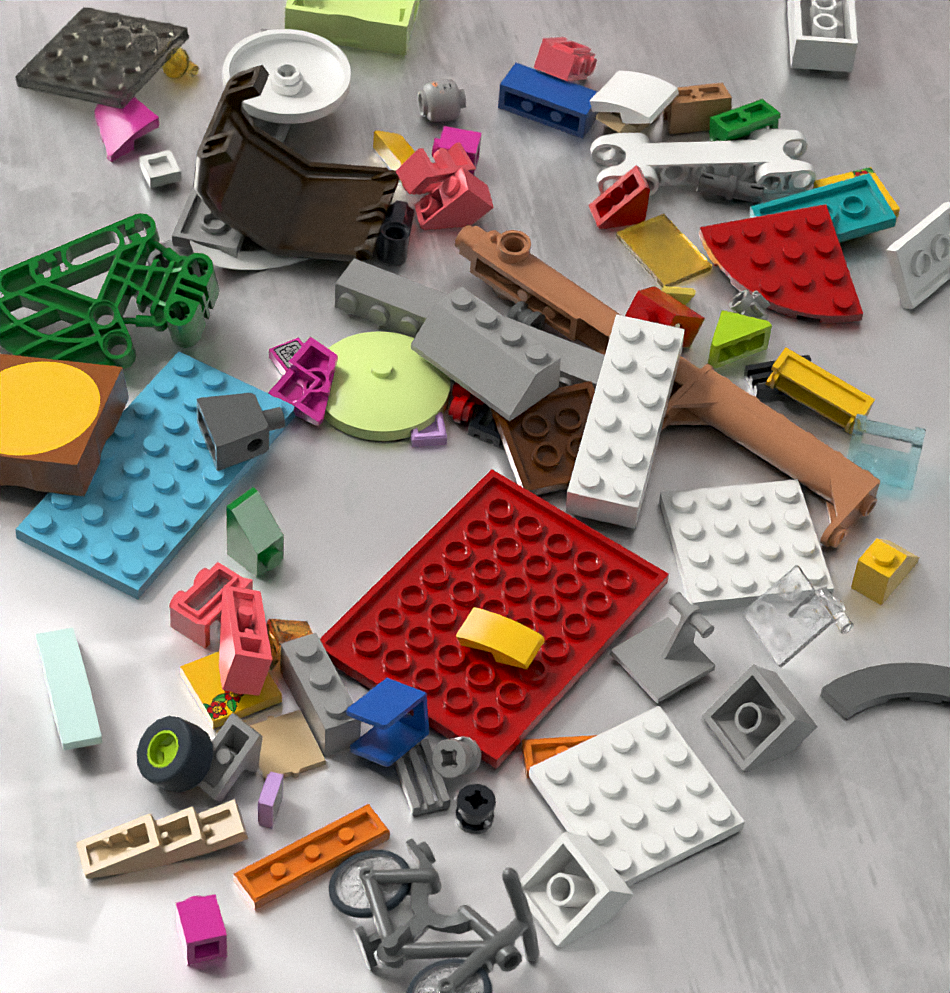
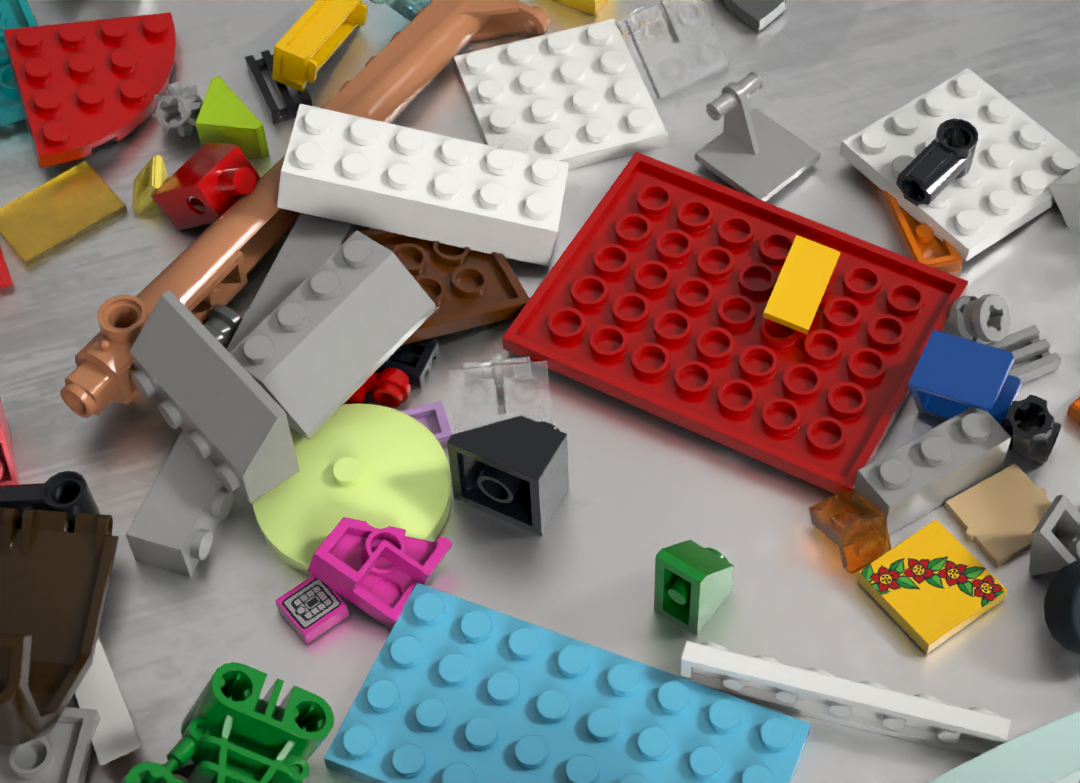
camera: 90 degrees left, 5 degrees up
coral window [169,562,253,649] -> none
dark grey torso [197,393,285,471] -> none
coral slope [219,585,272,696] -> none
black wheel [455,784,496,834] -> none
light grey slope [702,664,818,773] -> none
none -> light grey slope [129,290,300,504]
none -> black slope [447,415,569,536]
none -> clear plate [449,354,553,434]
none -> white plate [680,641,1011,757]
none -> black piece [896,119,978,206]
none -> black piece [1002,394,1062,465]

